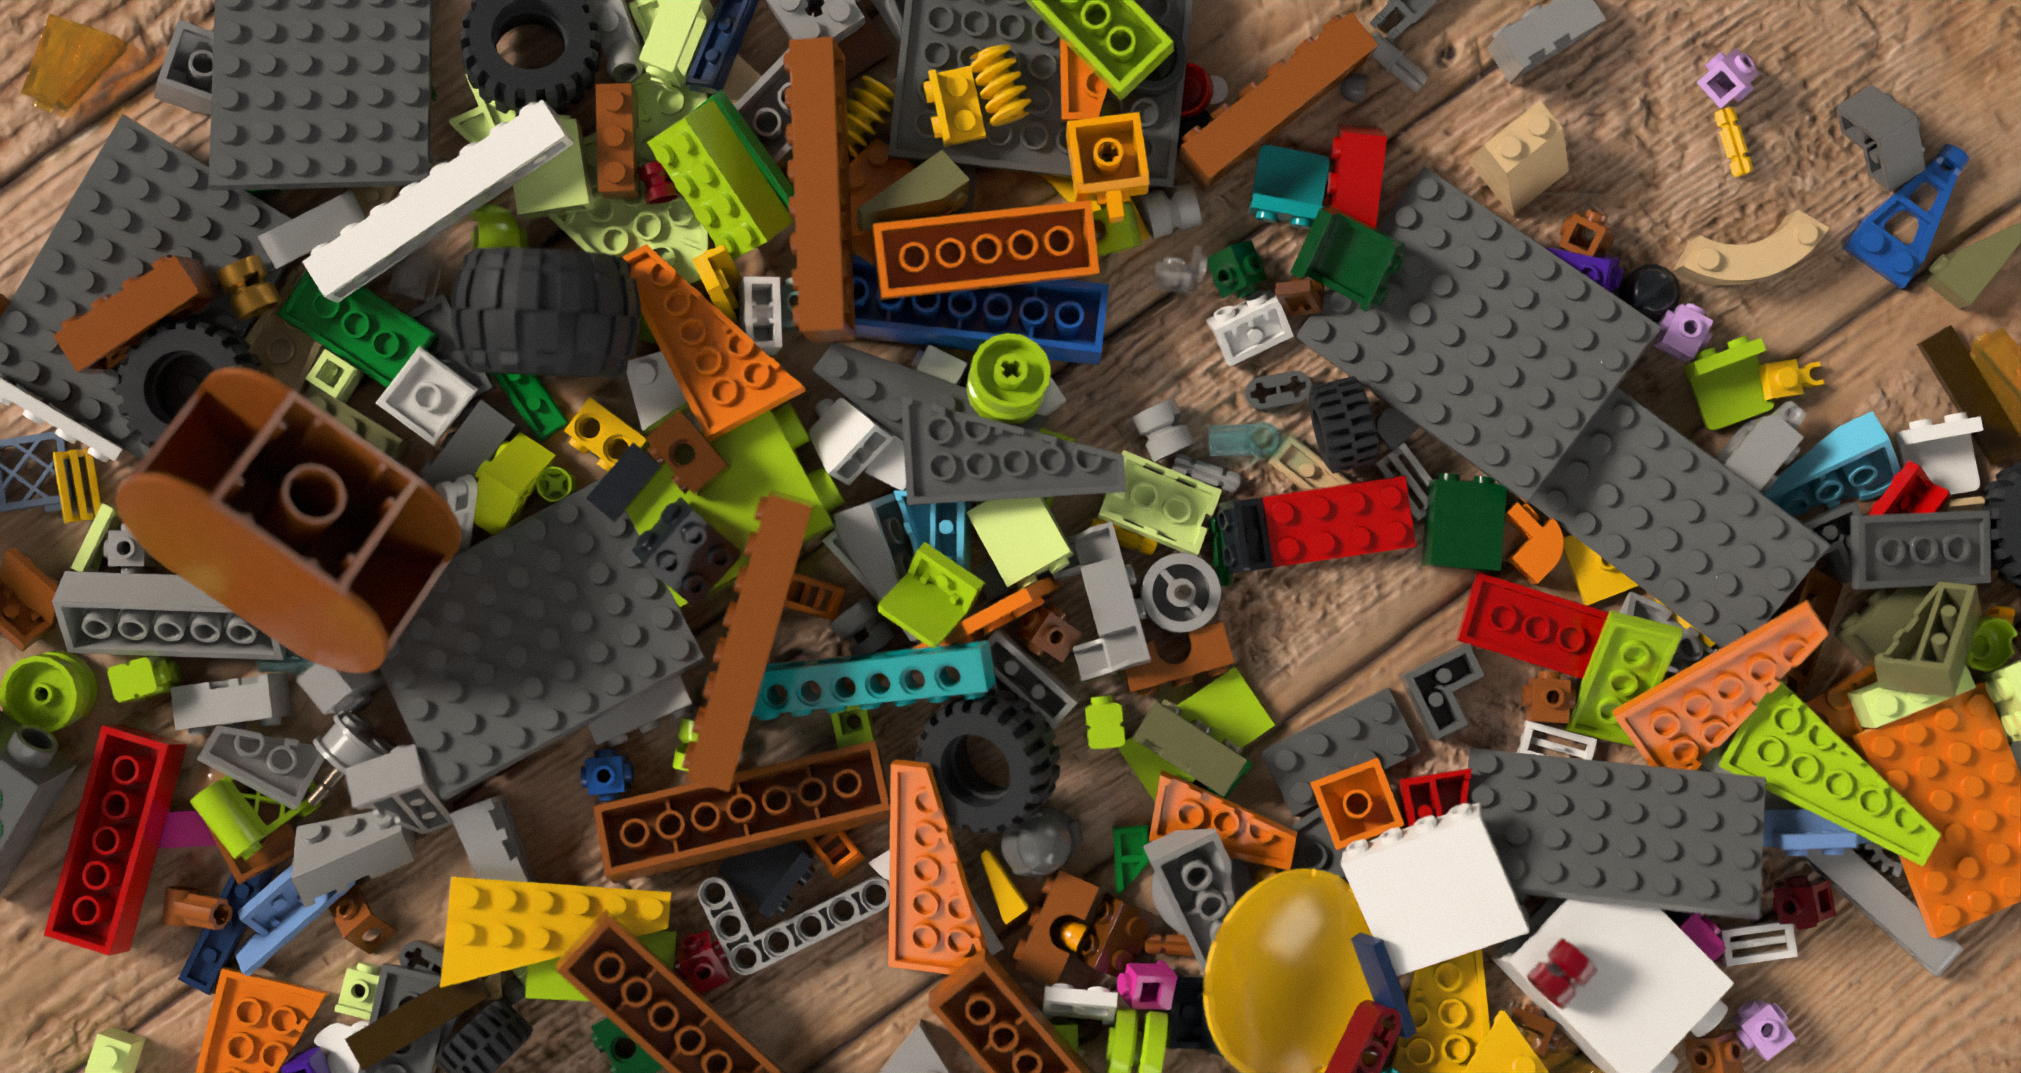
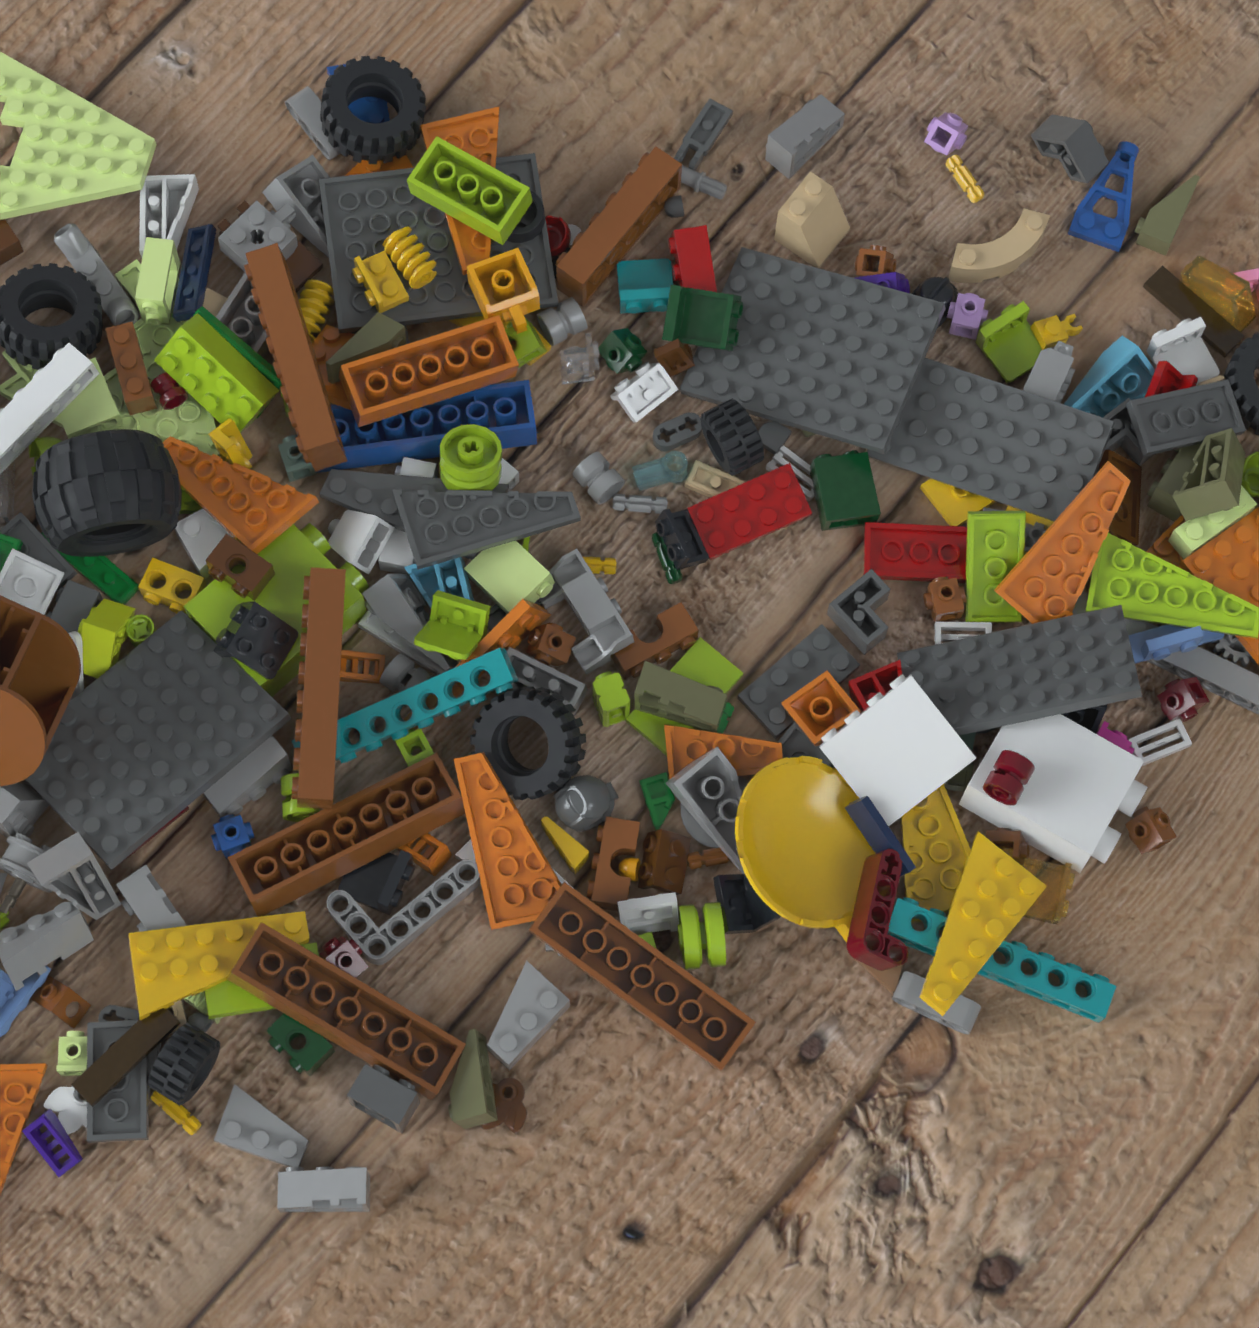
camera: 20 degrees left, 15 degrees down
black tile [586,443,663,522] -> none
white brick [738,277,782,355] -> none
yellowish green piece [1097,450,1222,556] -> none
dark pink brick [1117,961,1178,1010] -> none
light grey wheel [1140,553,1221,632] -> none
orange brick [1505,502,1564,584] -> none
lavender brick [1731,999,1796,1061] -> none

